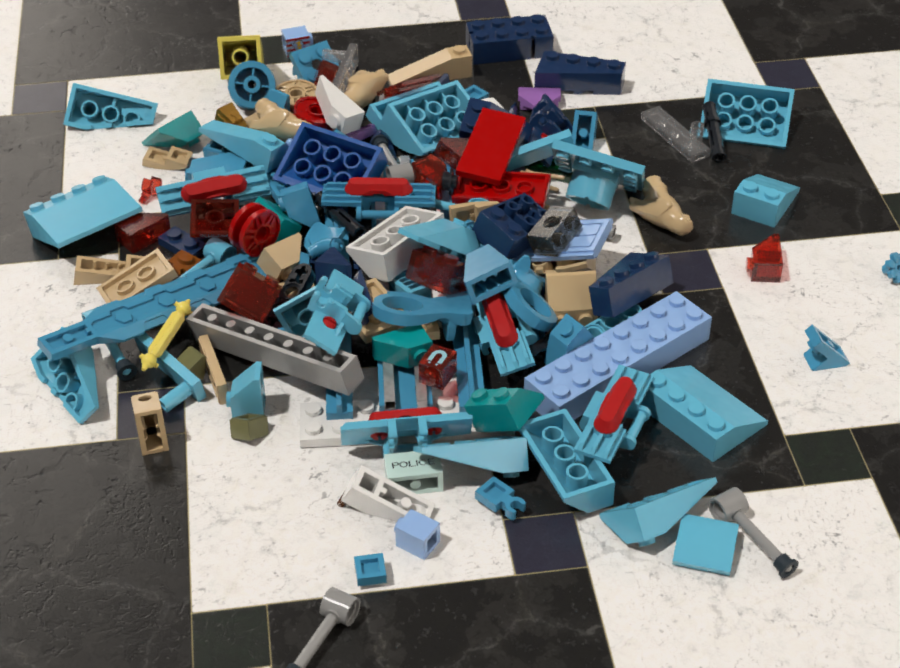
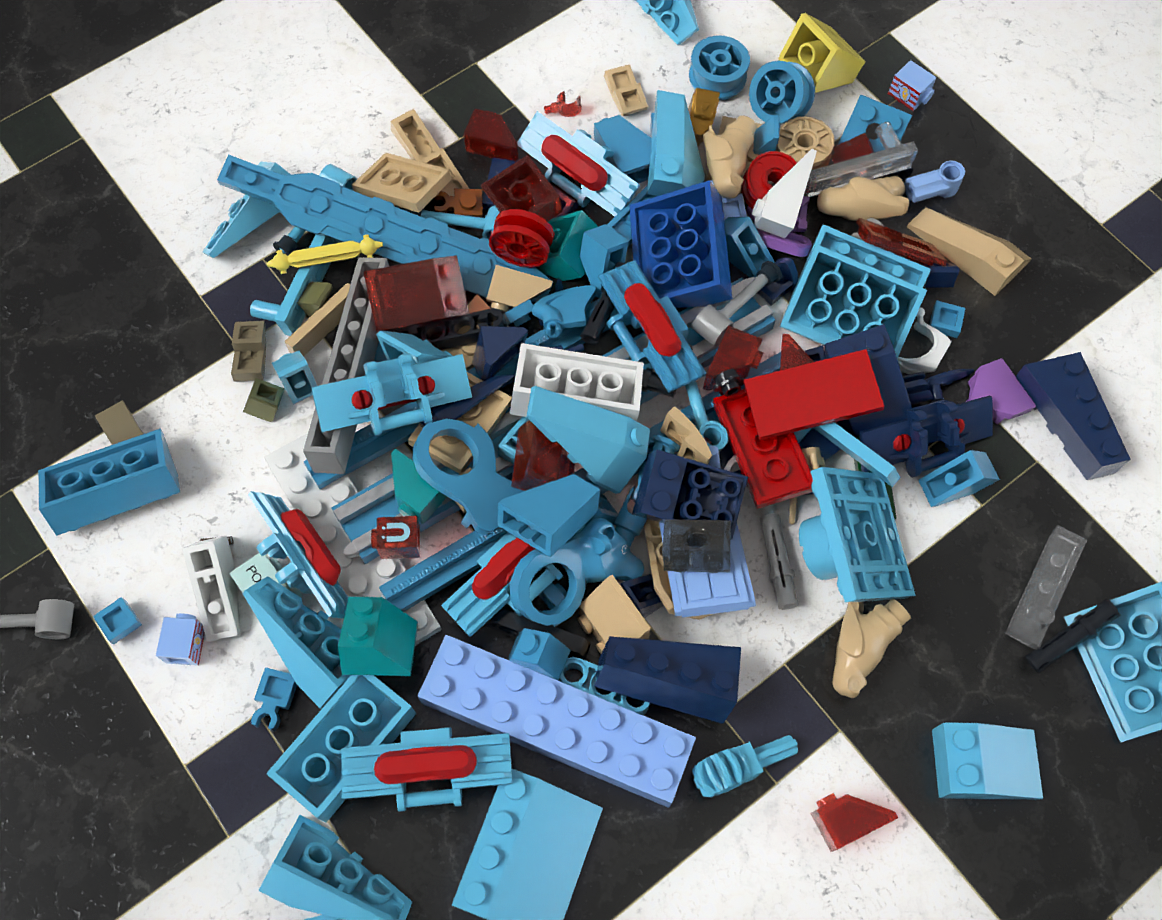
camera: 60 degrees right, 25 degrees up
medium azure slope [23,175,143,248] -> none
tan torso [131,391,169,456] -> none
teal slope [142,110,203,148] -> none
dark blue piece [466,14,554,65] -> none
none -> dark azure slope [38,428,180,536]
none -> dark tan slope [95,400,144,445]
none -> dark tan slope [231,321,266,382]
none -> dark azure wheel [689,35,750,100]
none -> medium azure gear [692,735,798,797]
none -> light blue piece [904,161,965,203]

